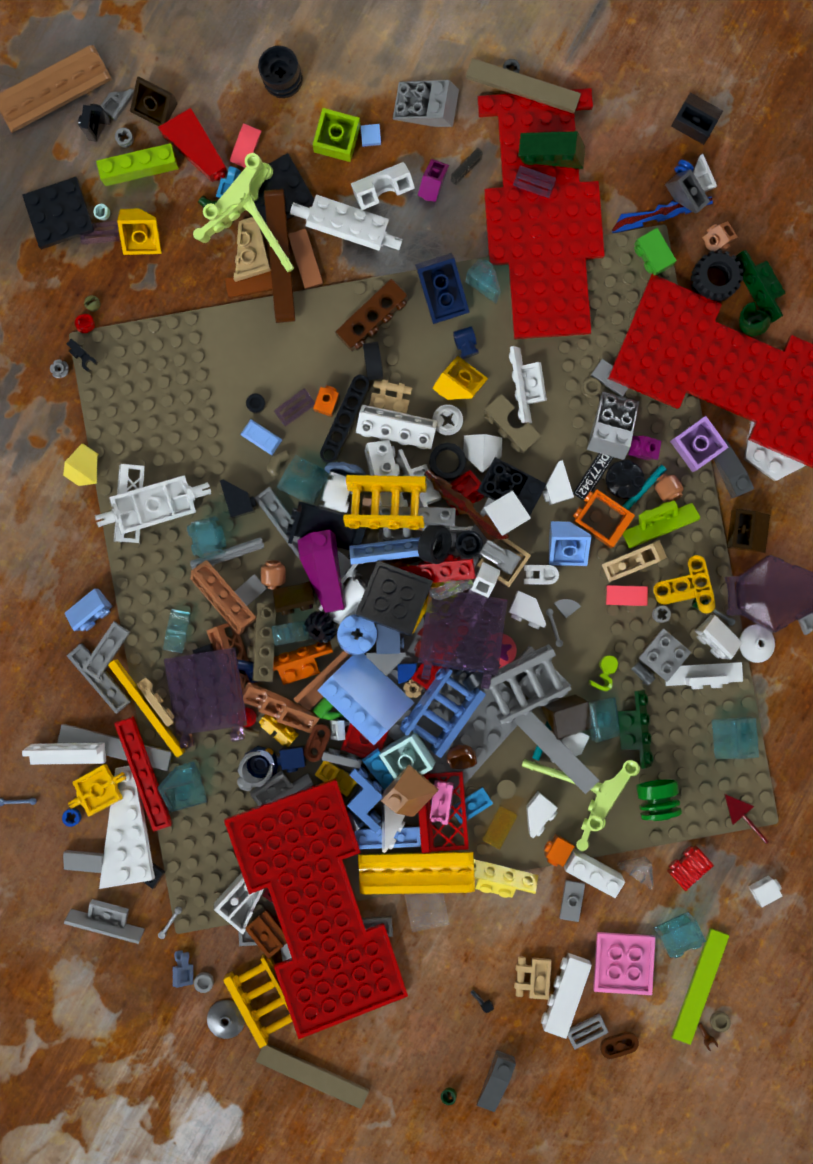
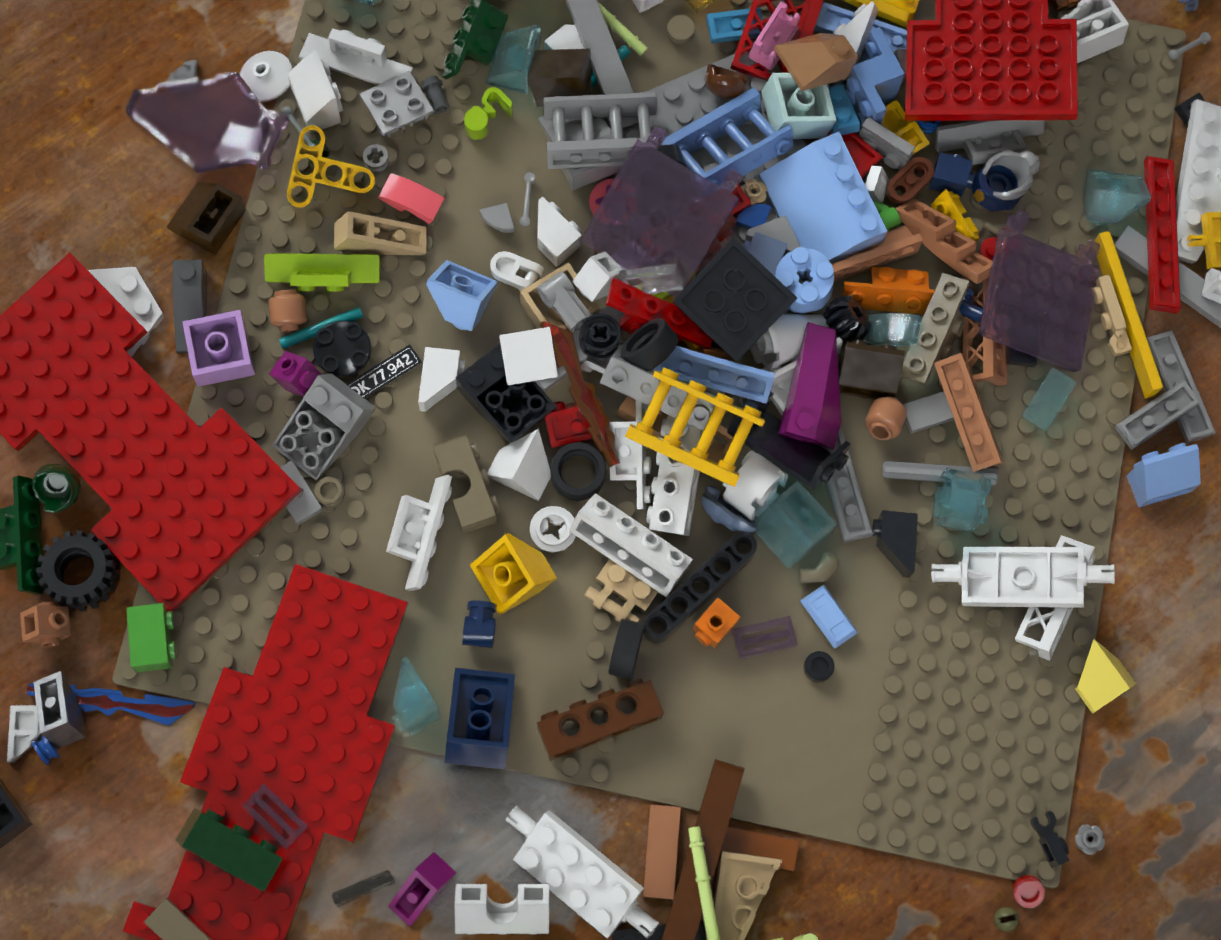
camera: 165 degrees left, 15 degrees down
orange window [573,489,635,548] -> none

